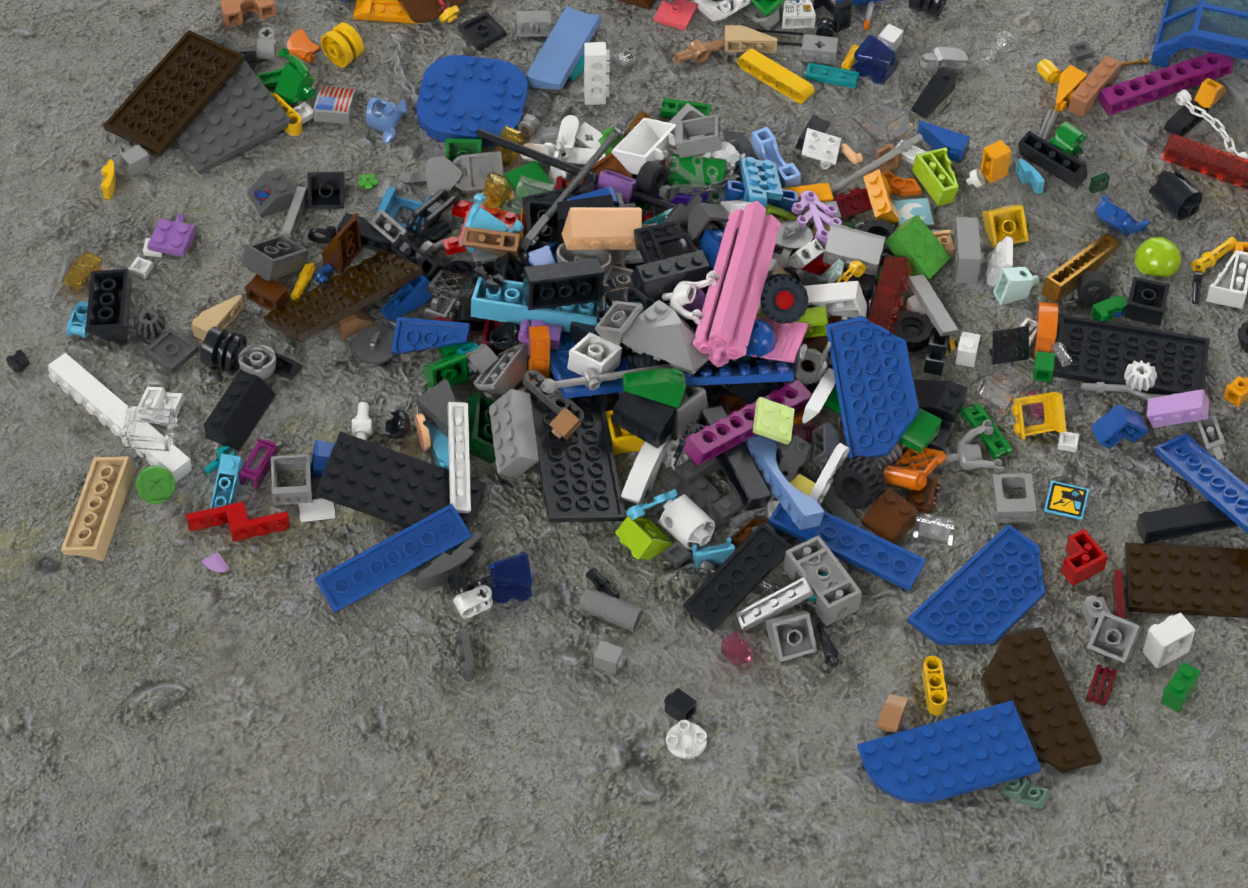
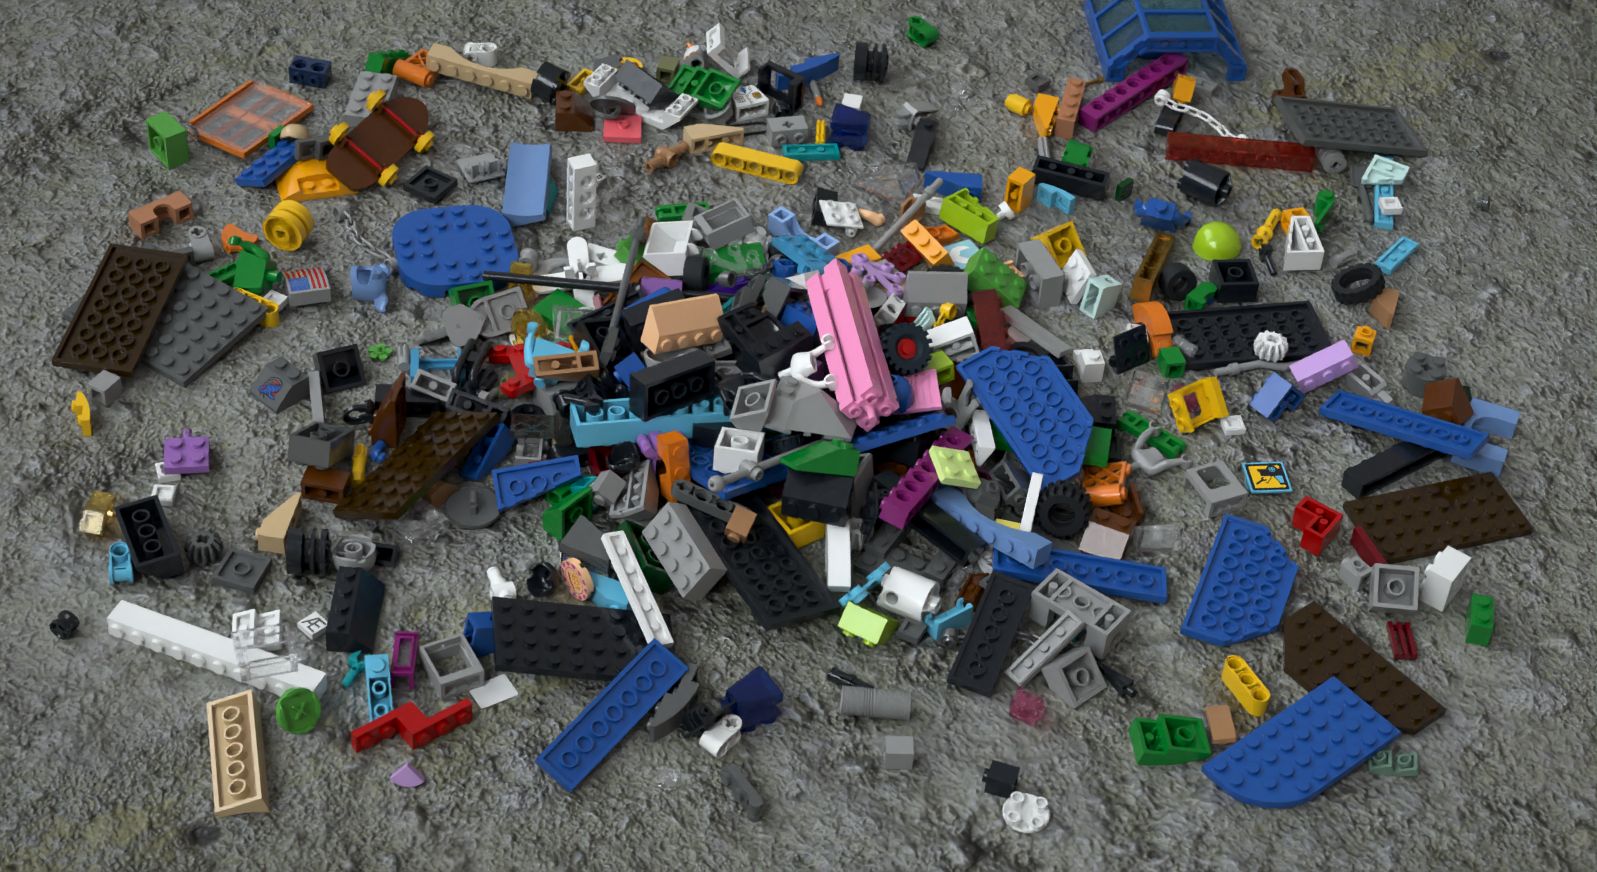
camera: 25 degrees left, 10 degrees down
none -> white tile [297,611,327,640]
none -> green slope [1128,714,1212,766]

